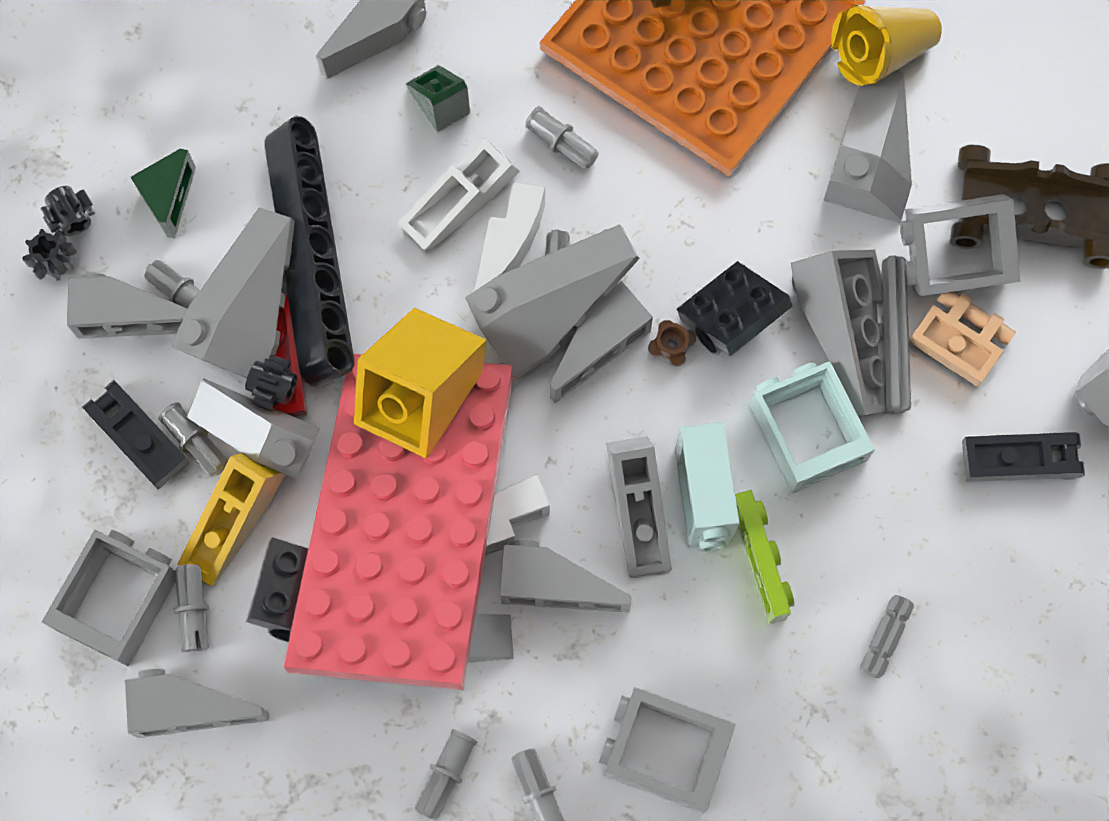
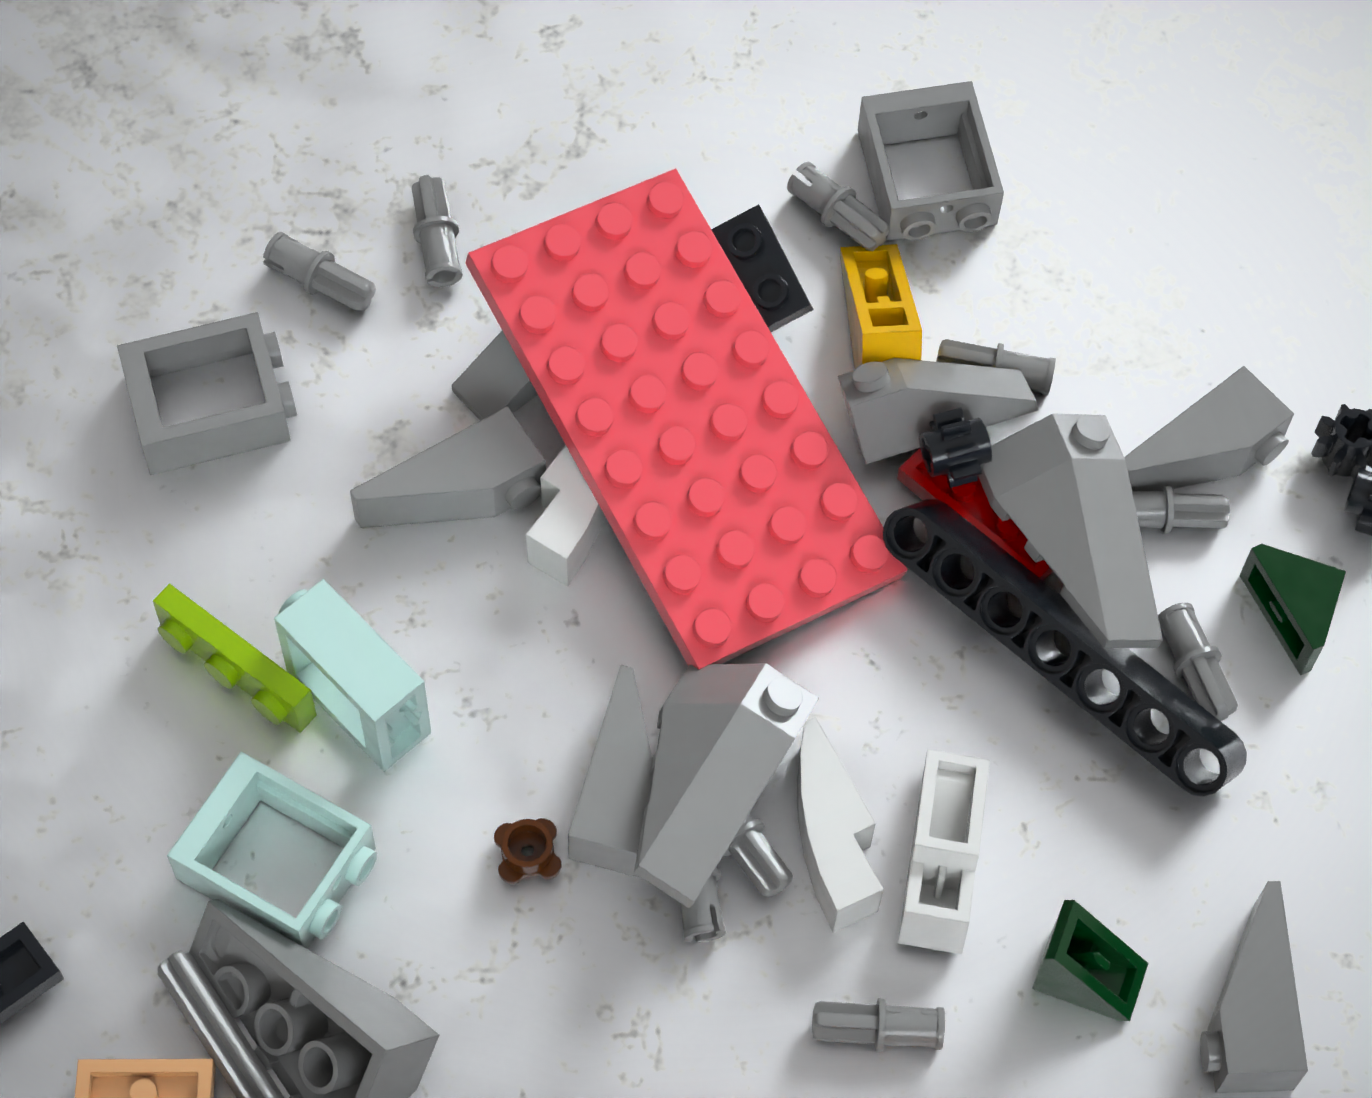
camera: 140 degrees right, 10 degrees down
black plate [82,380,190,490] -> none
light grey slope [125,669,269,738] -> none
yellow slope [354,308,487,458] -> none
light grey slope [606,436,672,577] -> none
black plate [676,261,793,356] -> none
light grey axle [860,595,914,678] -> none
none -> light grey axle [1158,602,1238,721]

